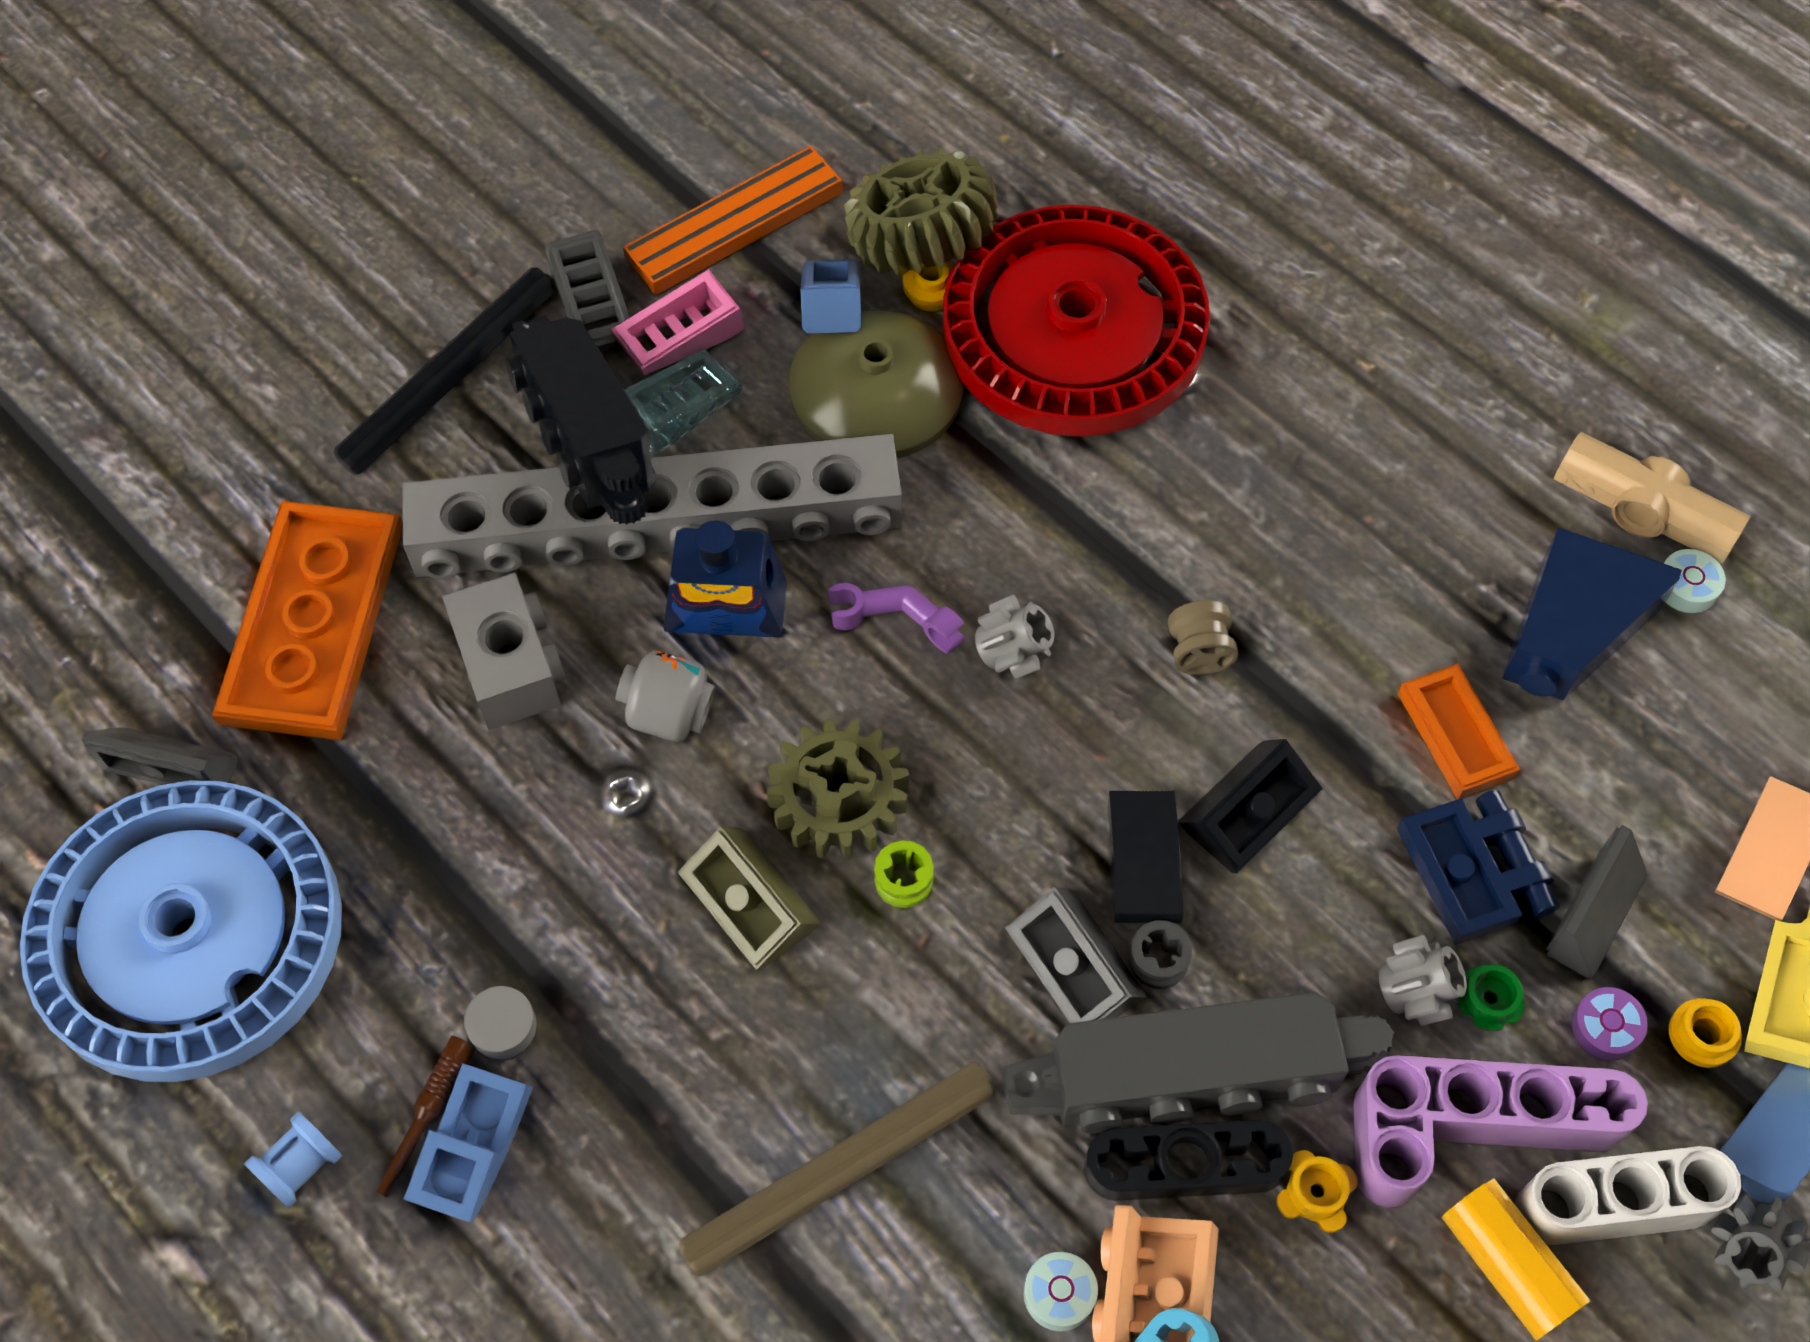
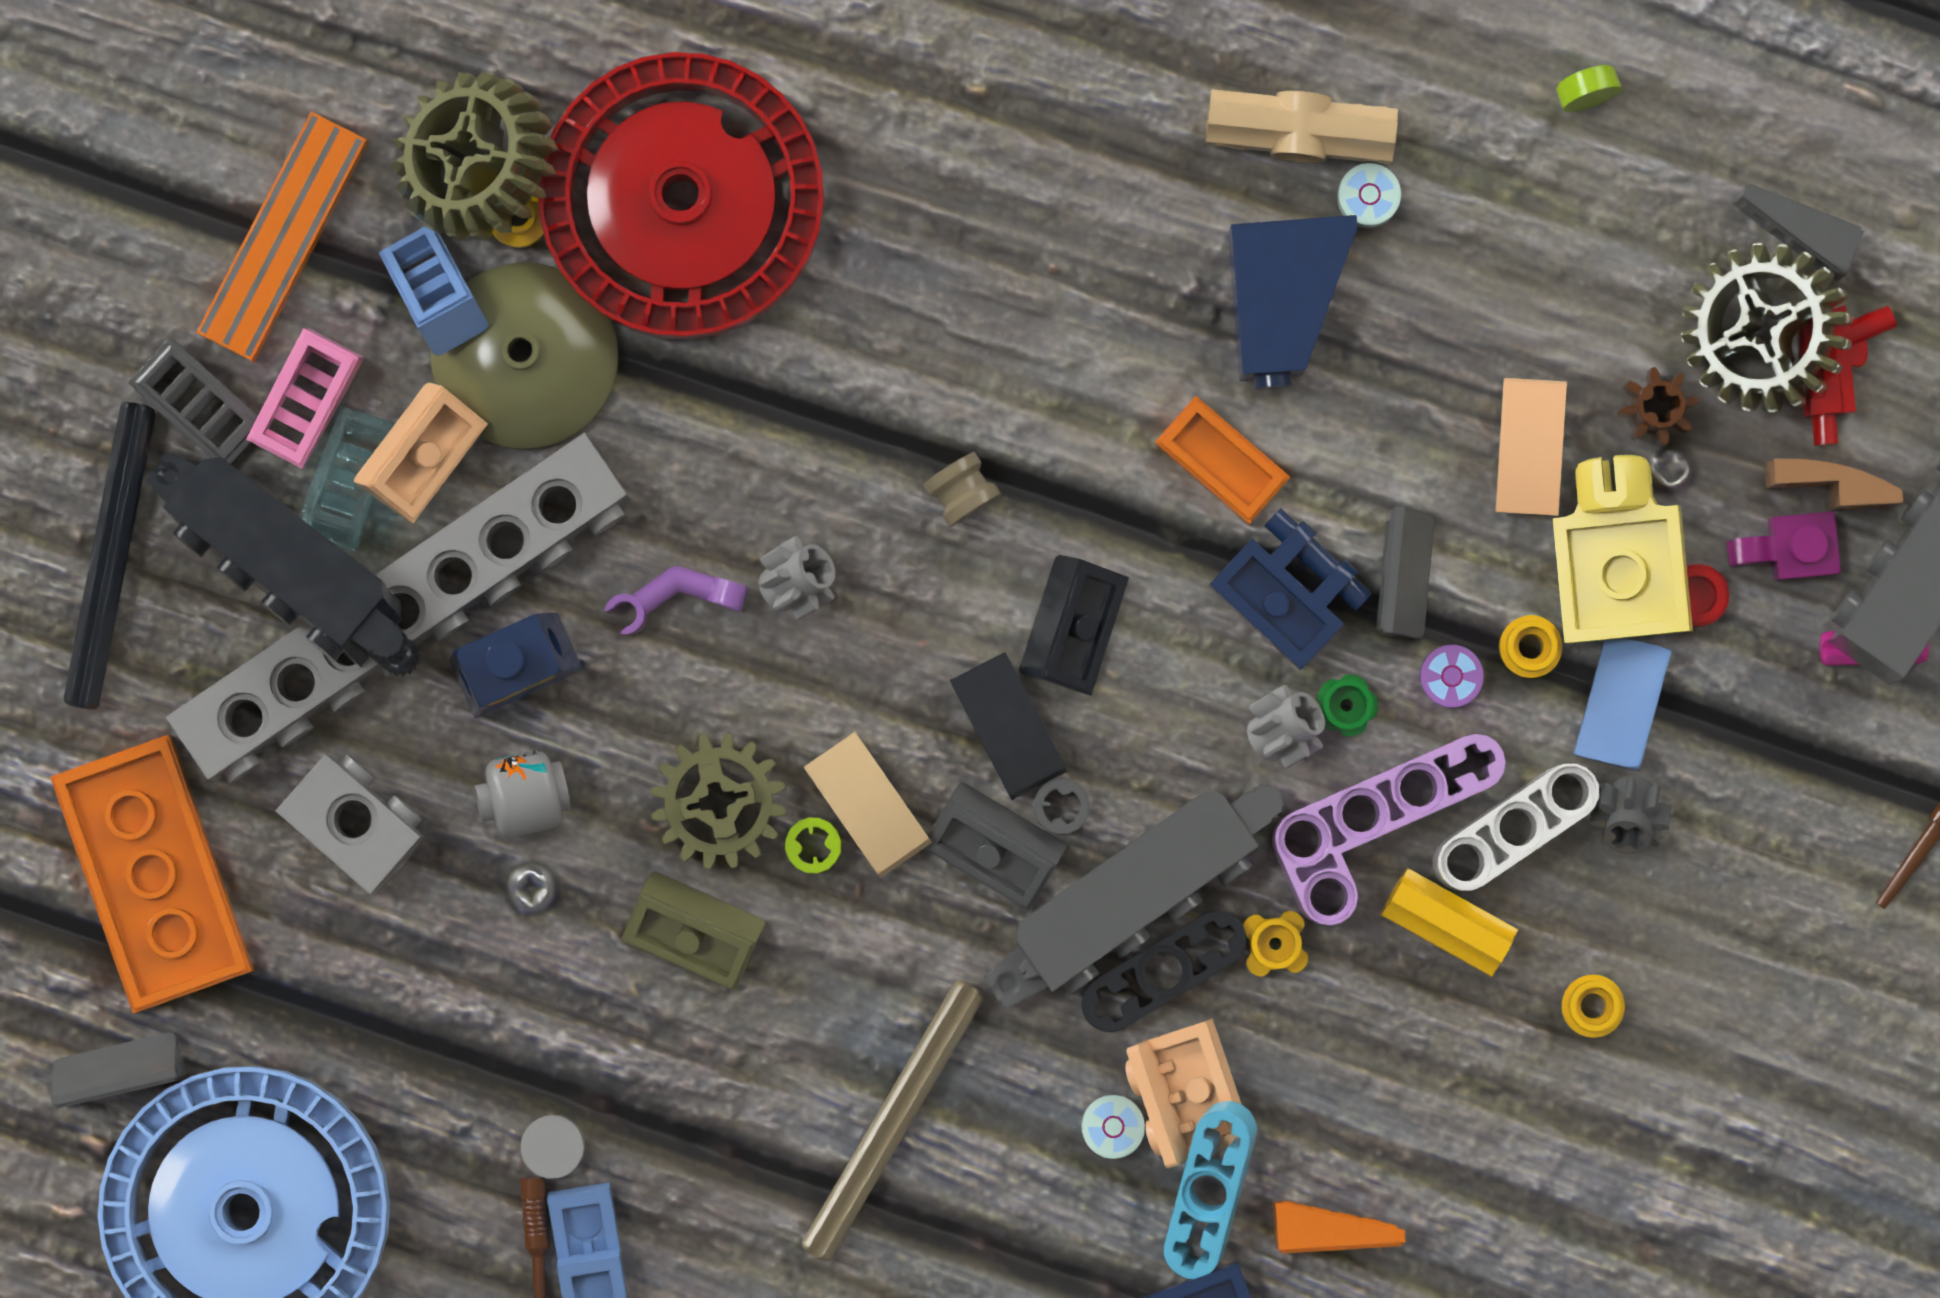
camera: 30 degrees left, 25 degrees up
none -> light nougat slope [354,383,488,523]
none -> tan slope [804,732,932,878]

